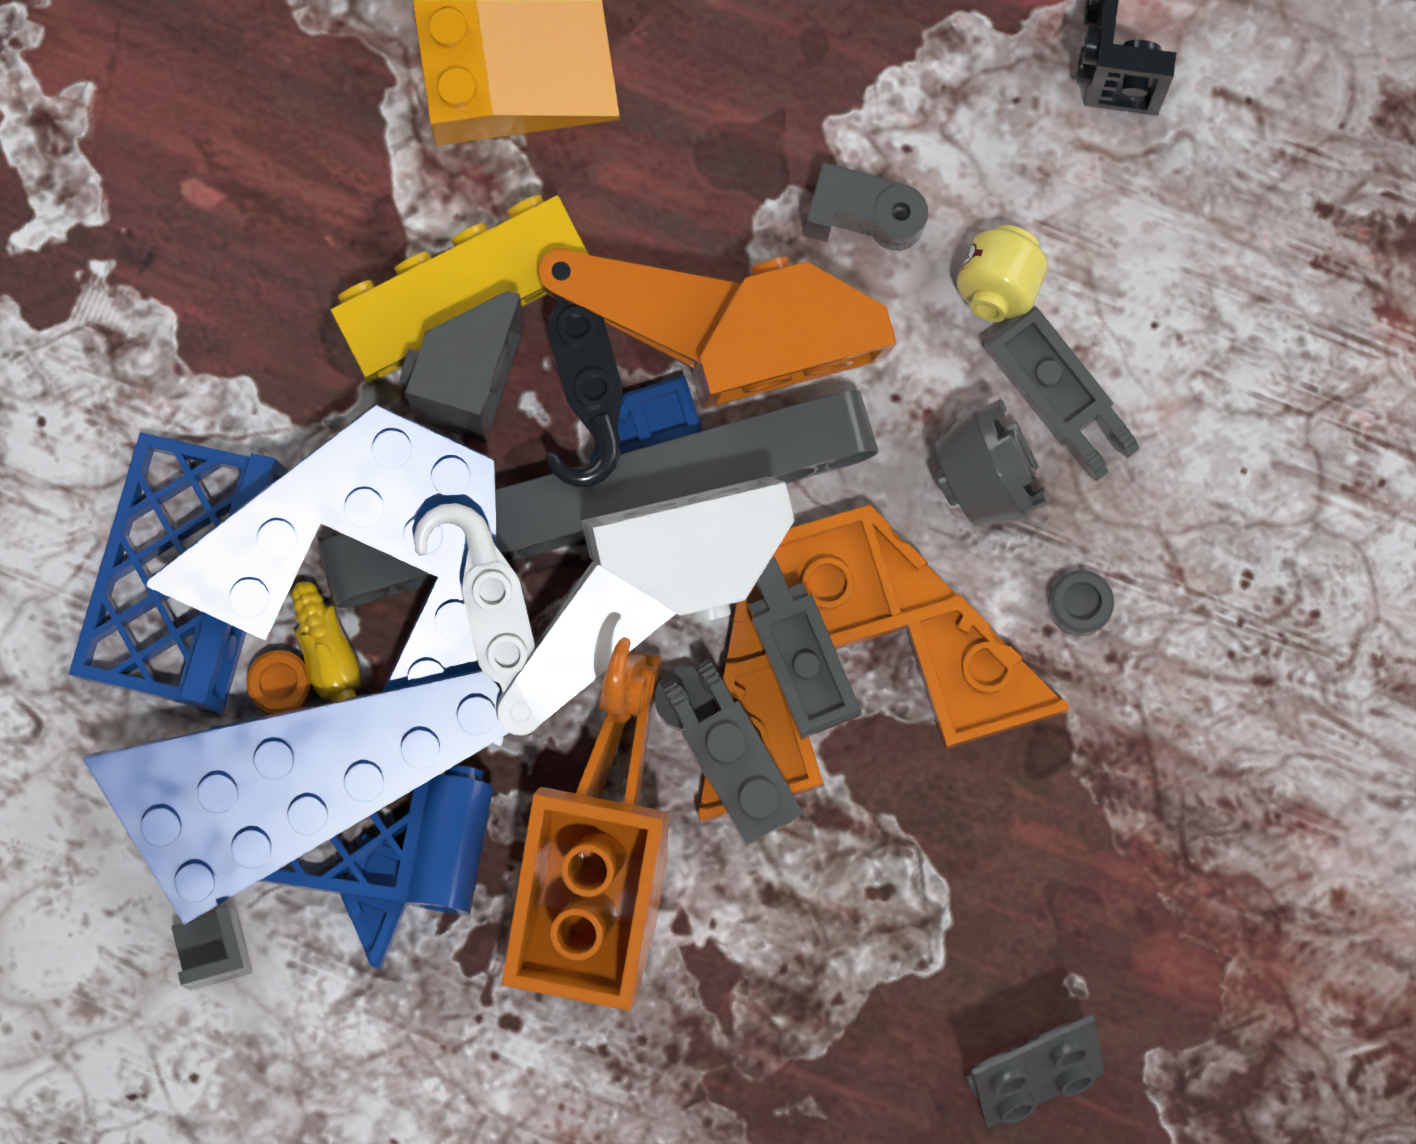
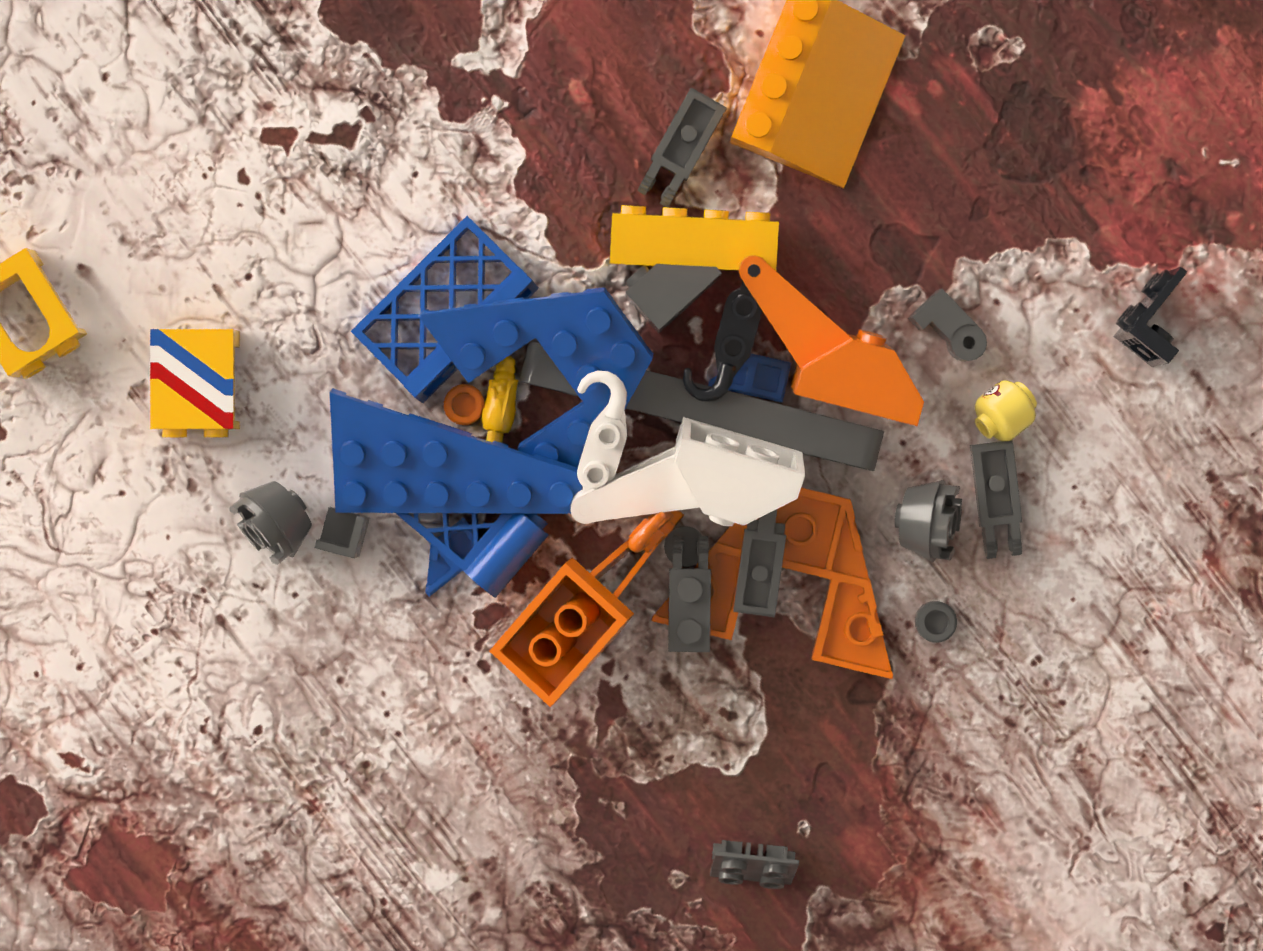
camera: 35 degrees right, 10 degrees up
none -> dark grey cone [229,481,312,565]
none -> dark grey hinge [637,88,727,208]

